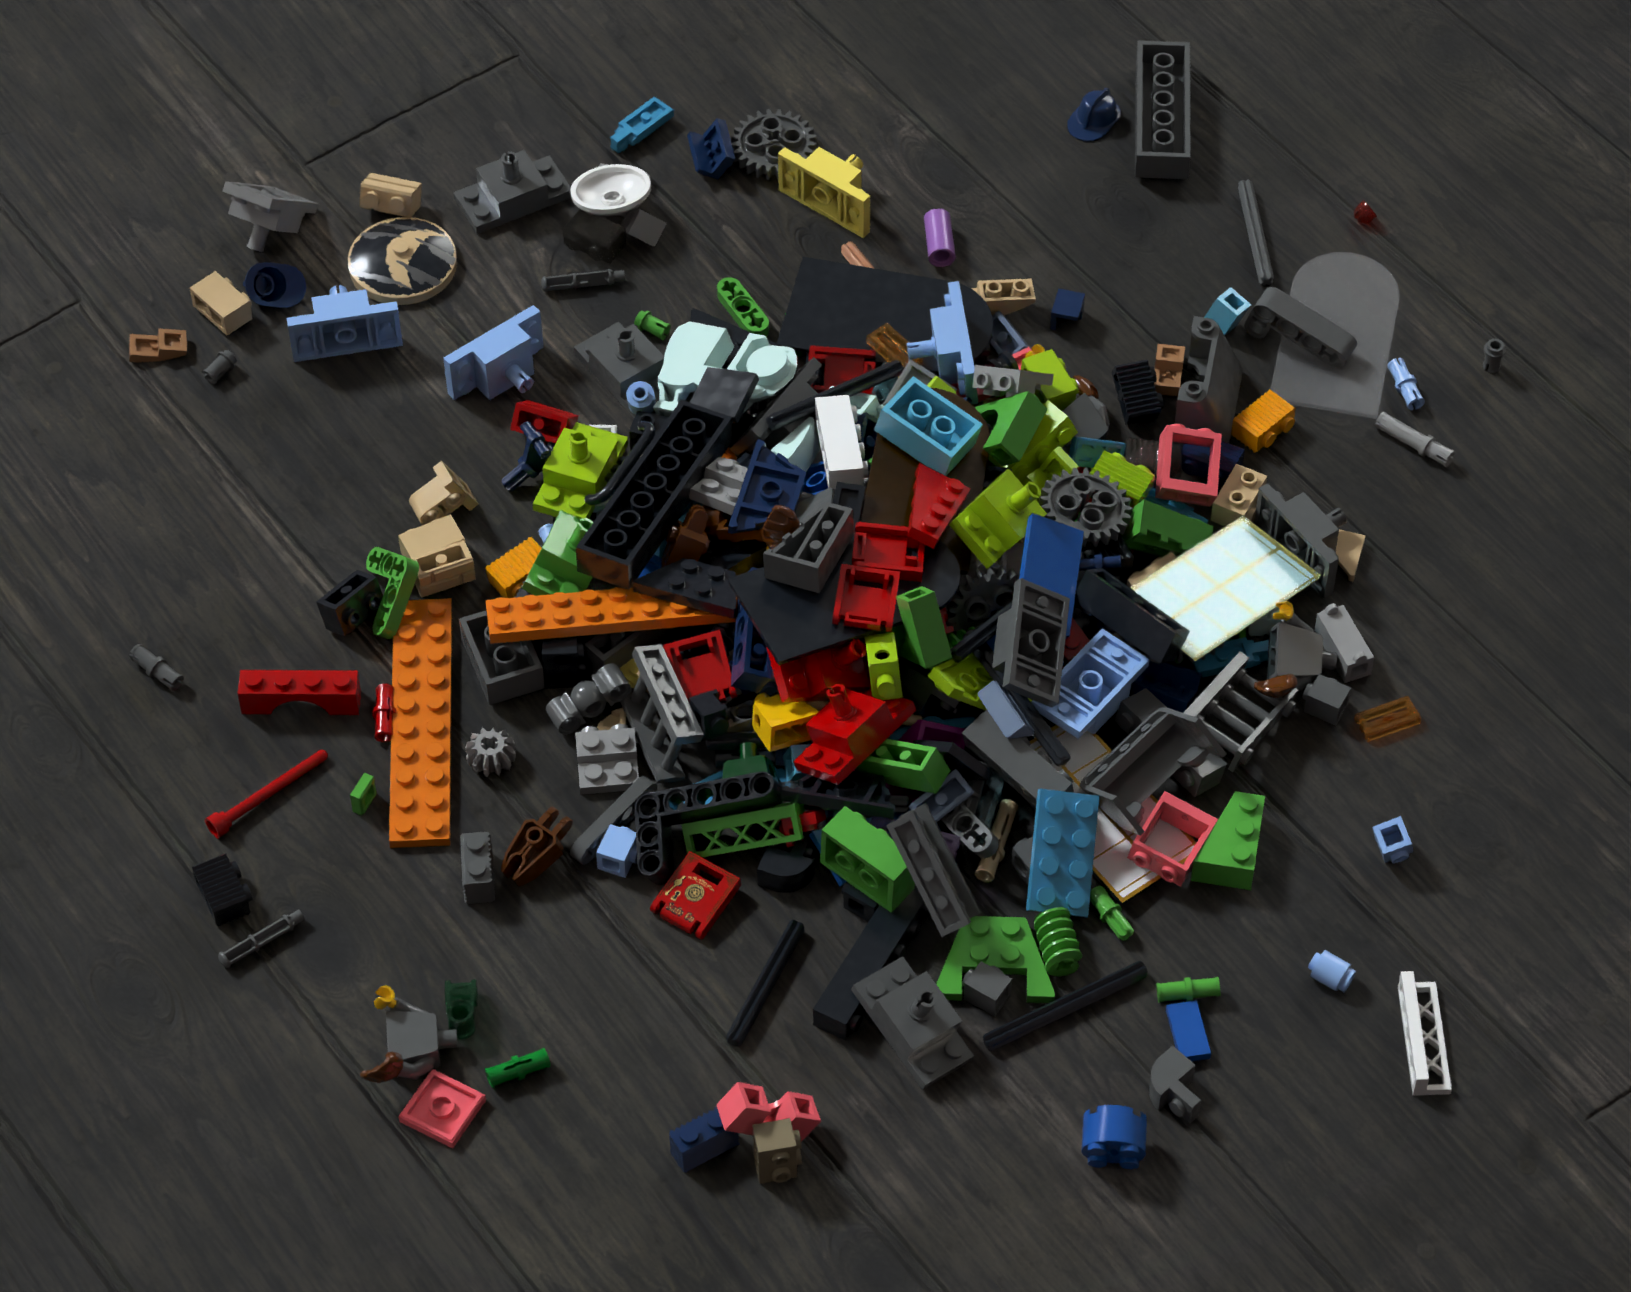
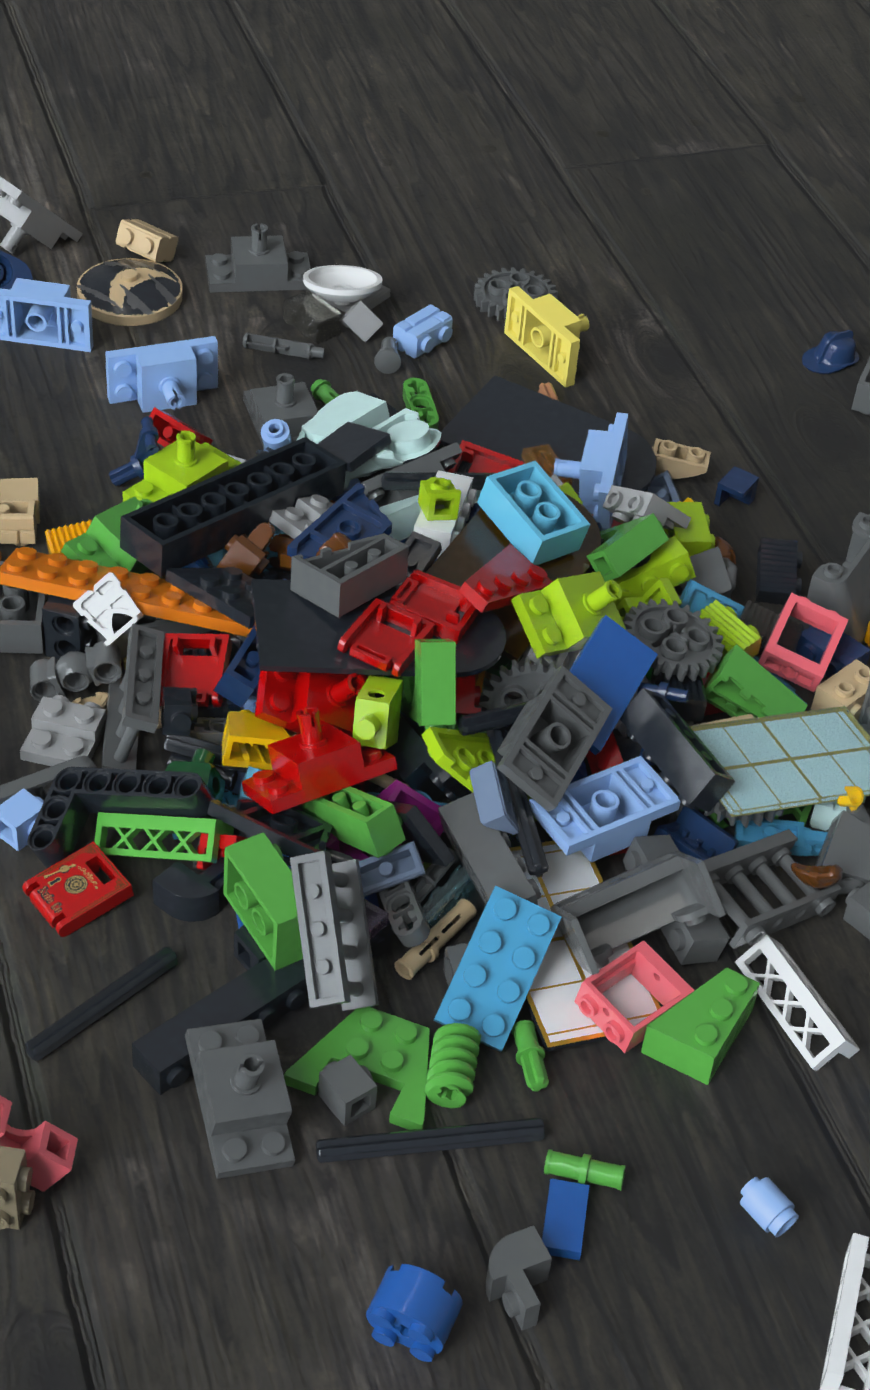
camera: 15 degrees right, 10 degrees down
tan tile [409,461,479,525] -> none
dark azure hinge [610,97,674,153] -> none
dark blue bracket [687,118,735,179] -> none
medium lavender pin [924,209,955,267] -> none
medium nougat slope [1154,344,1185,396] -> none
none -> white piece [73,572,143,646]
none -> dark grey pin [374,337,401,374]
none -> light blue brick [393,304,453,359]
none -> lime brick [418,477,461,521]
none -> white fence [735,934,860,1071]

